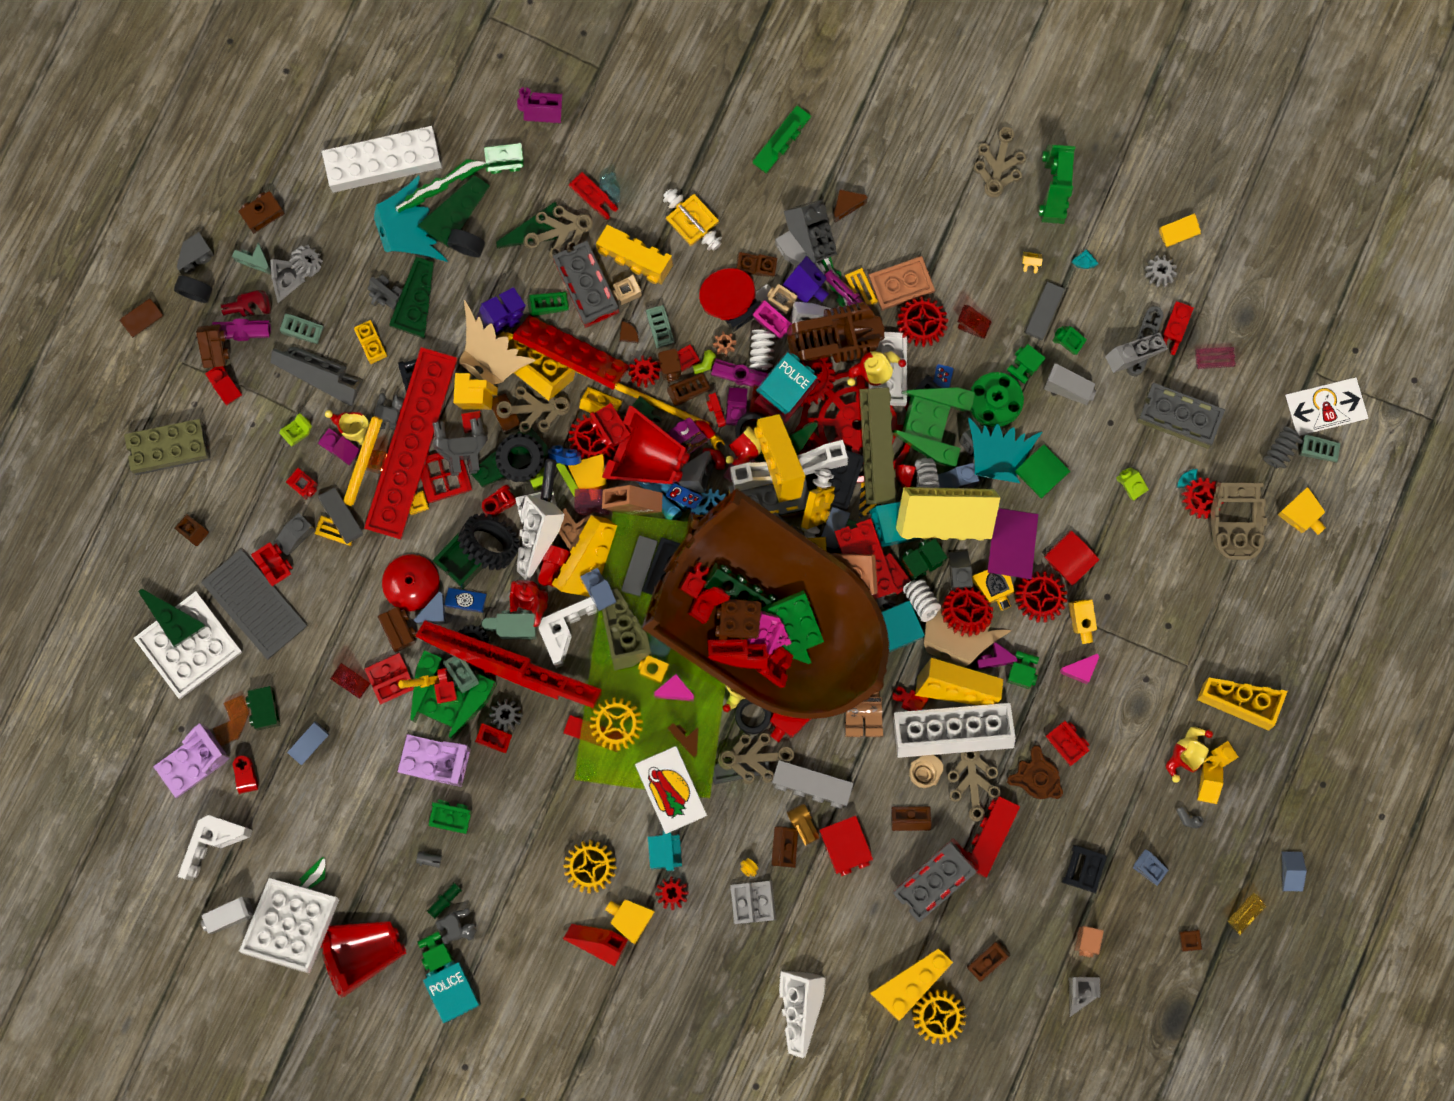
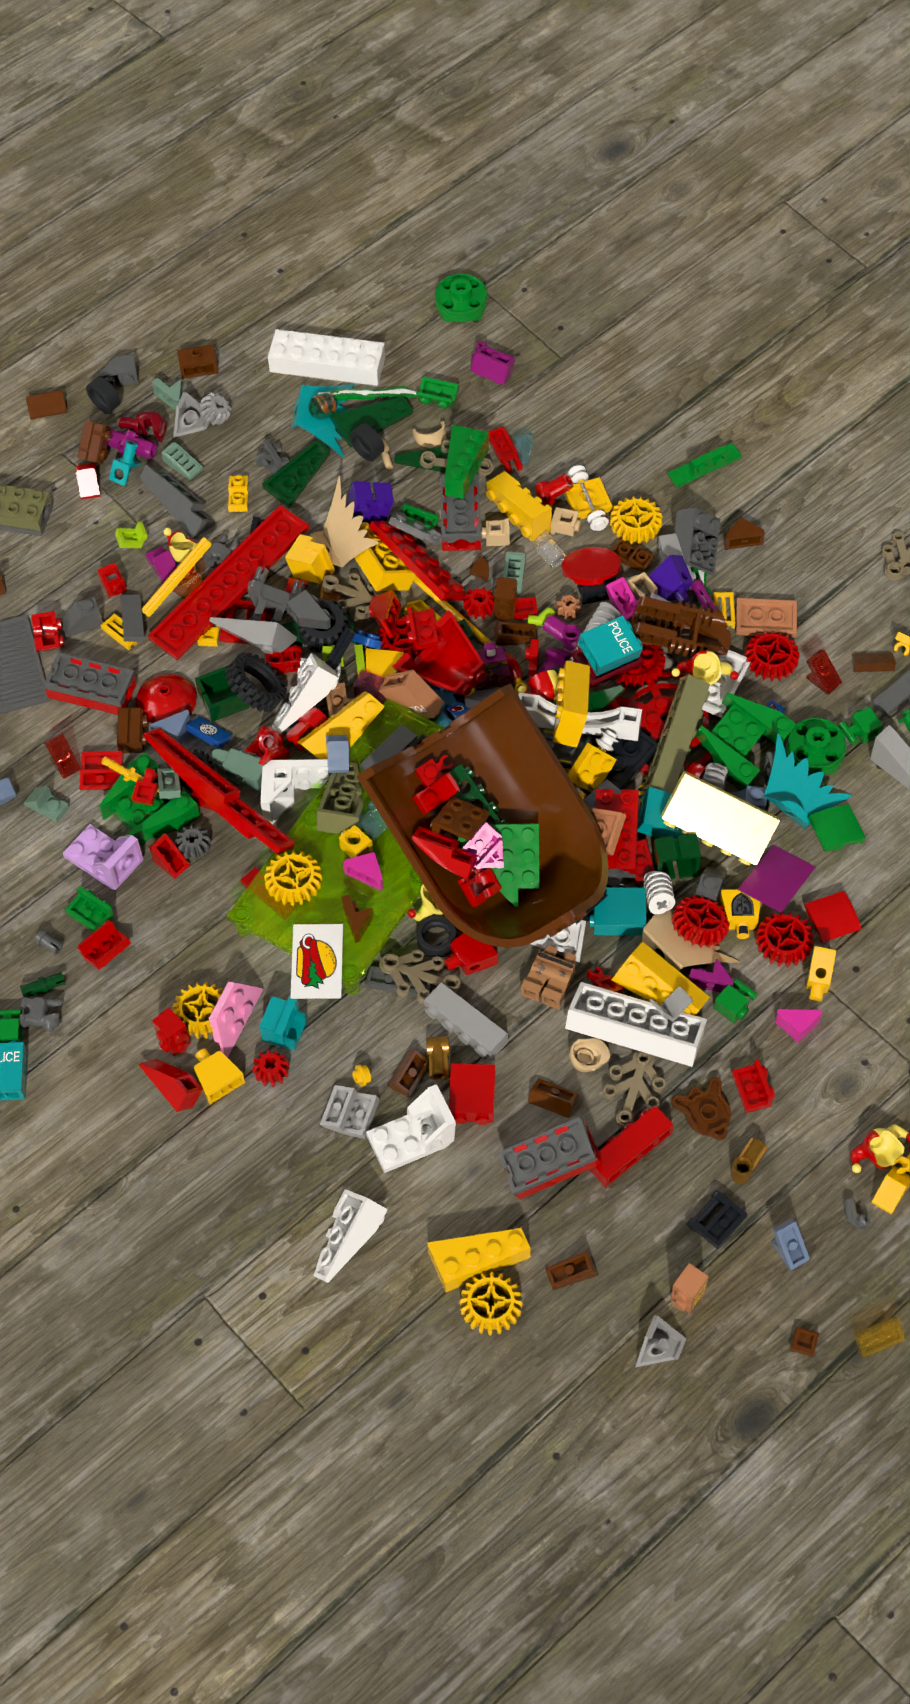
camera: 25 degrees right, 20 degrees down
none -> sand green slope [24,786,69,823]
none -> dark grey piece [44,652,137,715]
none -> red bracket [77,920,131,970]
none -> teal bracket [109,441,142,486]
none -> red brick [152,1008,191,1057]
none -> light grey wedge [209,617,297,654]
none -> bright pink wing [209,982,263,1058]
none -> dark grey slope [286,590,331,630]
none -> clear green head [308,393,337,420]
none -> white bracket [366,1084,456,1173]
none -> red slope [368,590,402,638]
none -> tan piece [381,438,393,470]
none -> dark grey hinge [388,511,442,545]
none -> tan helmet [412,421,446,448]
none -> green piece [435,274,488,322]
none -> green wedge [445,424,489,500]
none -> clear slope [532,530,566,568]
none -> red piece [535,473,574,506]
none -> tan brick [551,507,581,536]
none -> yellow gear [610,496,662,545]
none -> light grey bracket [650,986,693,1022]
none -> pearl gold piece [731,1138,768,1184]
none -> reddish brown slope [852,653,896,672]

